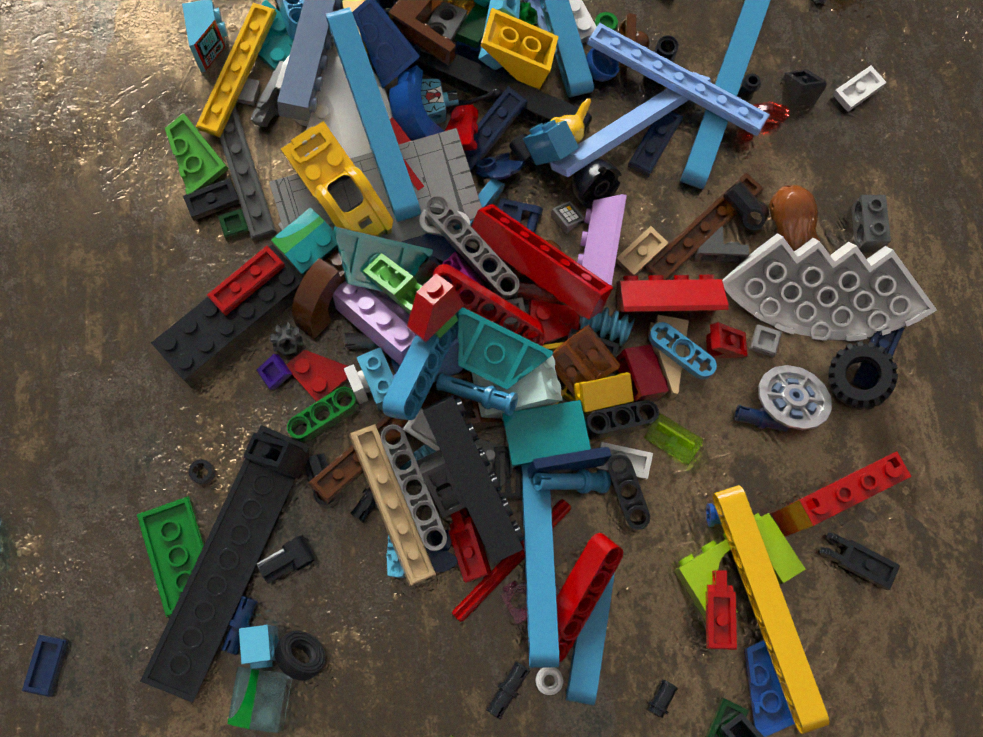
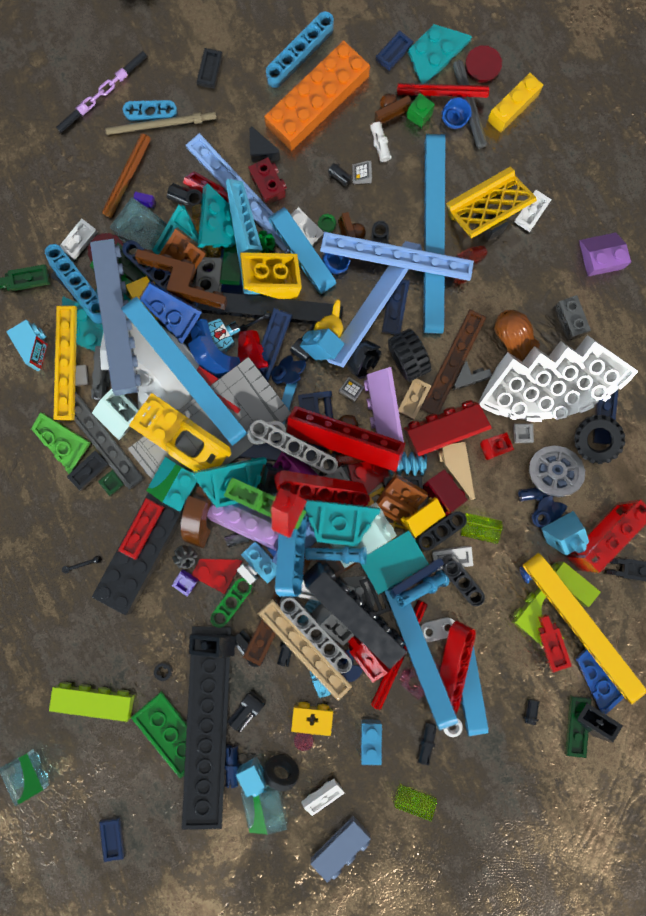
camera: 15 degrees left, 10 degrees up
dark azure beam [649,322,717,380] -> none
black piece [723,181,769,230] -> none
black pin [738,74,761,102] -> none
none -> lime brick [49,682,135,722]
none -> black hinge [62,556,101,574]
none -> light aqua slope [92,389,140,440]
none -> yellow brick [291,702,333,736]
none -> clear pink tile [294,732,314,751]
none -> white plate [301,779,344,816]
none -> dark azure brick [361,719,382,765]
none -> black tyre [388,329,431,382]
none -> white plate [420,617,455,642]
none -> yellow fence [446,166,537,239]
none -> dark blue plate [531,495,568,528]
none -> medium azure torso [541,511,589,555]
none -> medium lavender slope [579,232,631,277]

